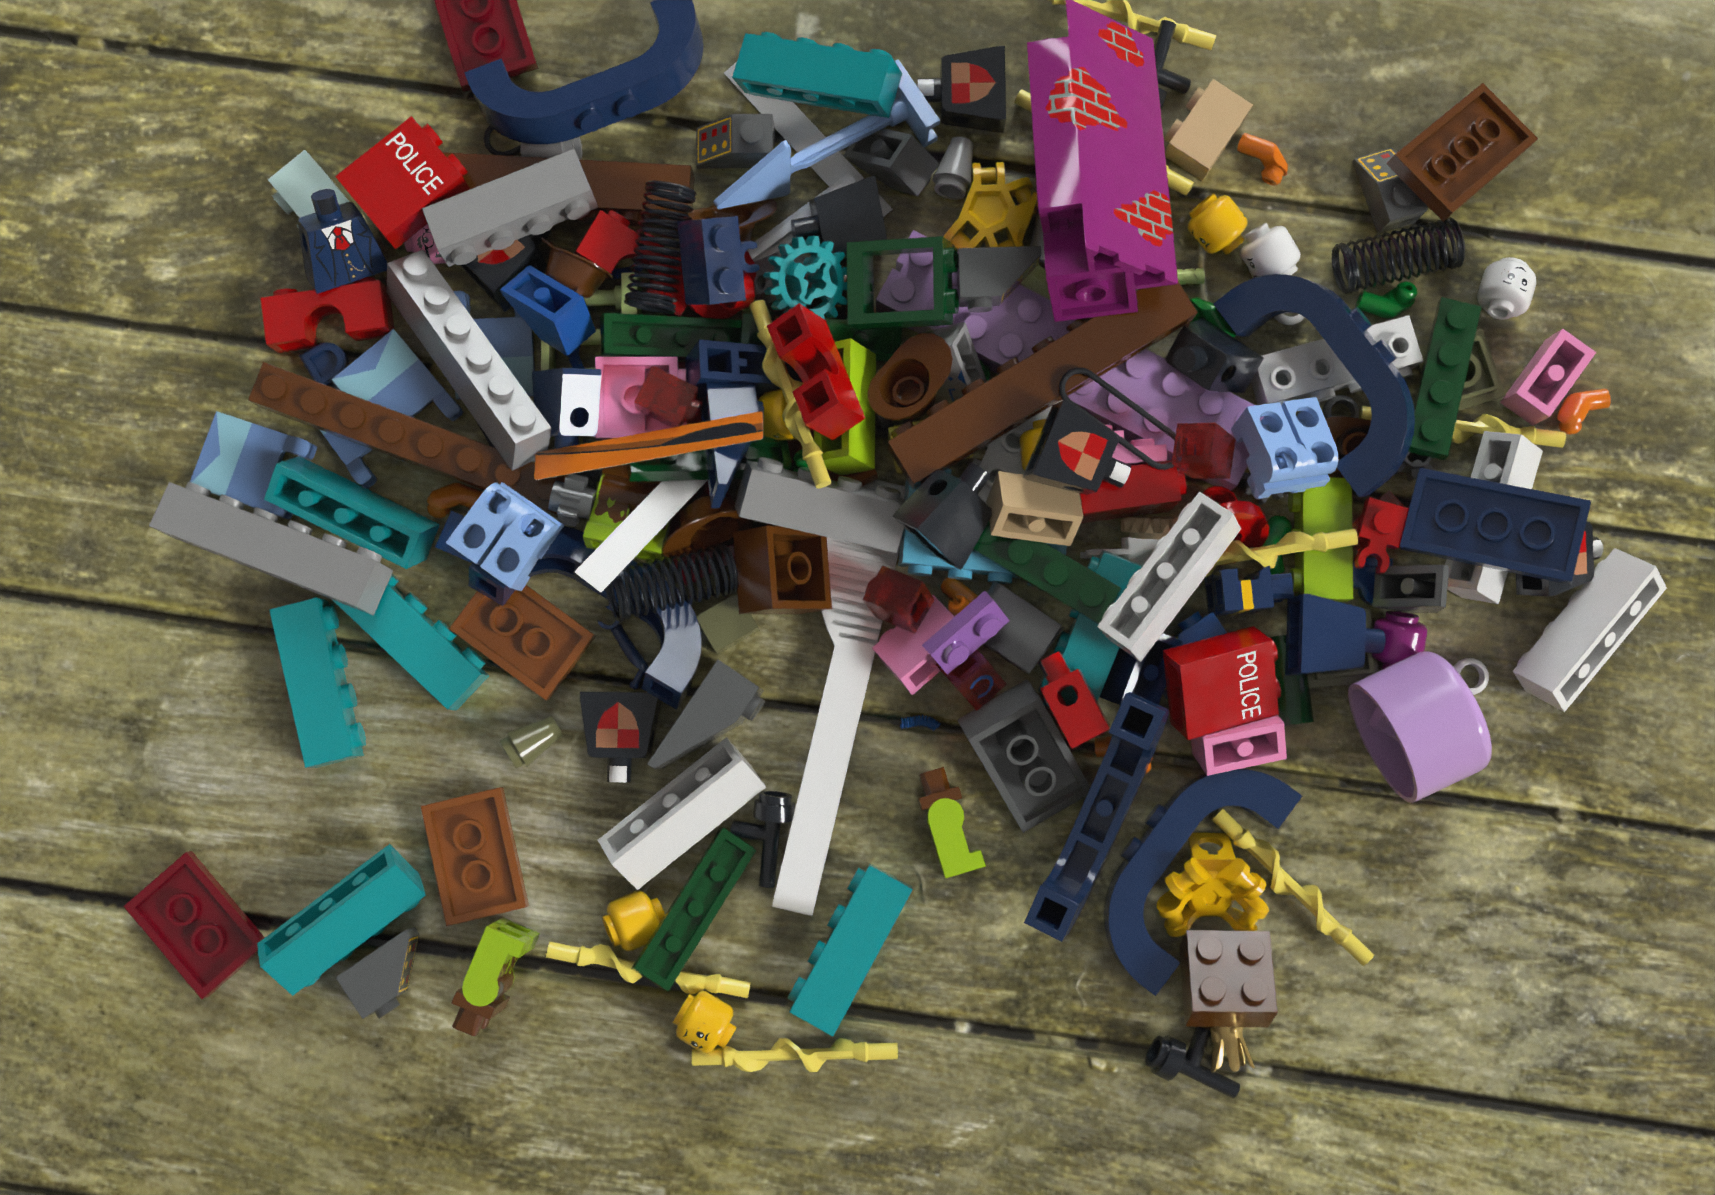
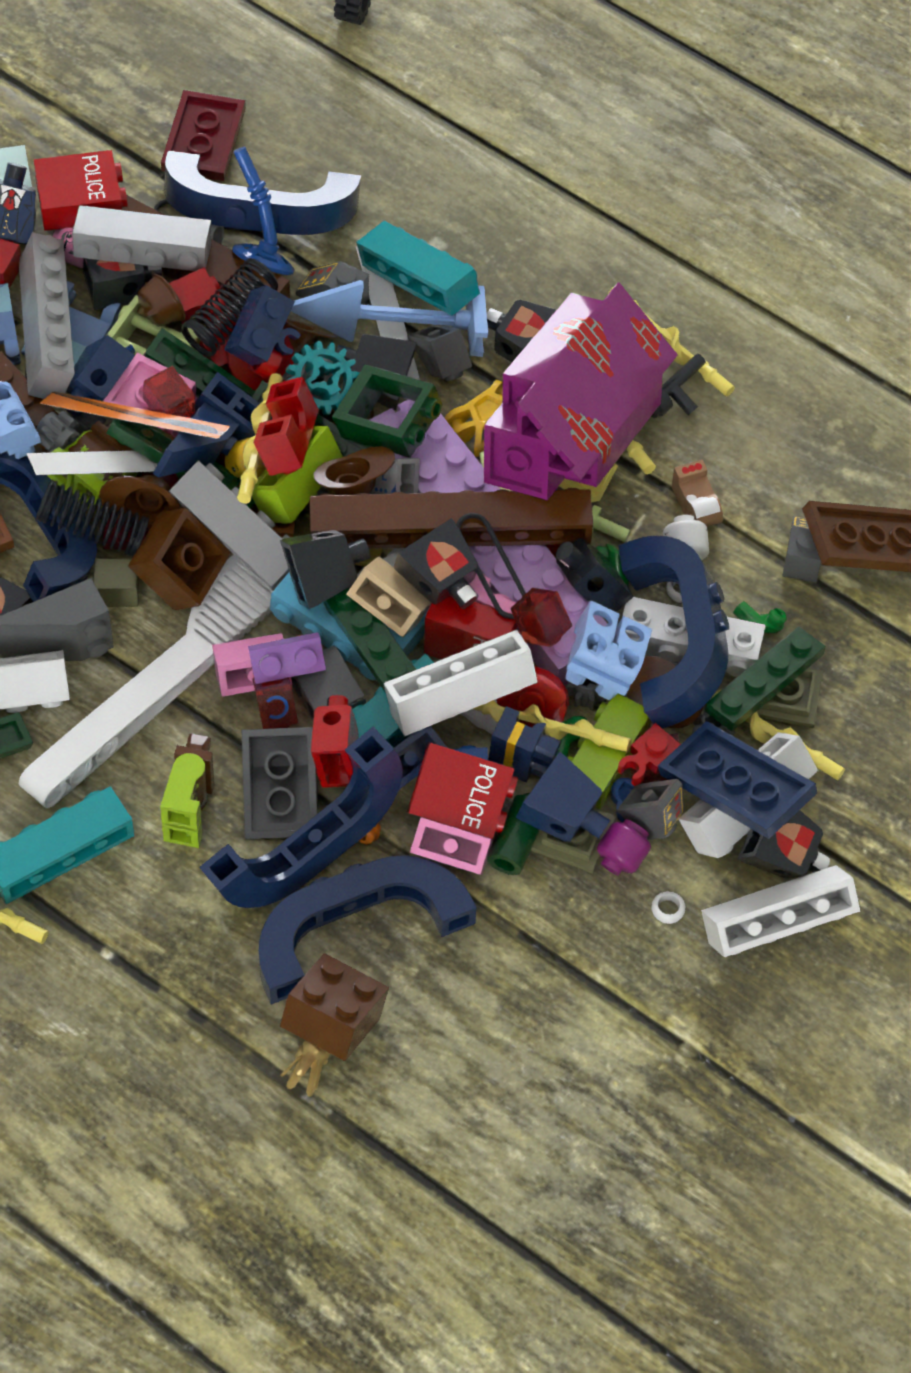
camera: 20 degrees right, 25 degrees down
blue slope [500,265,596,356] -> none
dark blue piece [597,605,649,690] -> none
black piece [731,791,795,888] -> none
clear red brick [862,565,935,634] -> none
blue leg [900,715,941,731] -> none
light grey cone [933,137,974,200] -> none
dark grey slope [957,246,1042,313] -> none
black piece [1145,1027,1240,1098] -> none
yellow piece [1157,833,1269,937] -> none
tan brick [1164,79,1253,181] -> none
yellow head [1188,193,1248,255] -> none
light yellow piece [1211,808,1374,966] -> none
orange arm [1237,133,1288,186] -> none
black piece [1332,217,1466,295] -> none
lavender piece [1348,651,1492,803] -> none
white head [1477,257,1536,320] -> none
bright pink brick [1500,329,1596,426] -> none
orange arm [1557,388,1611,435] -> none
none -> blue dish [232,147,295,275]
none -> medium nougat leg [671,459,723,527]

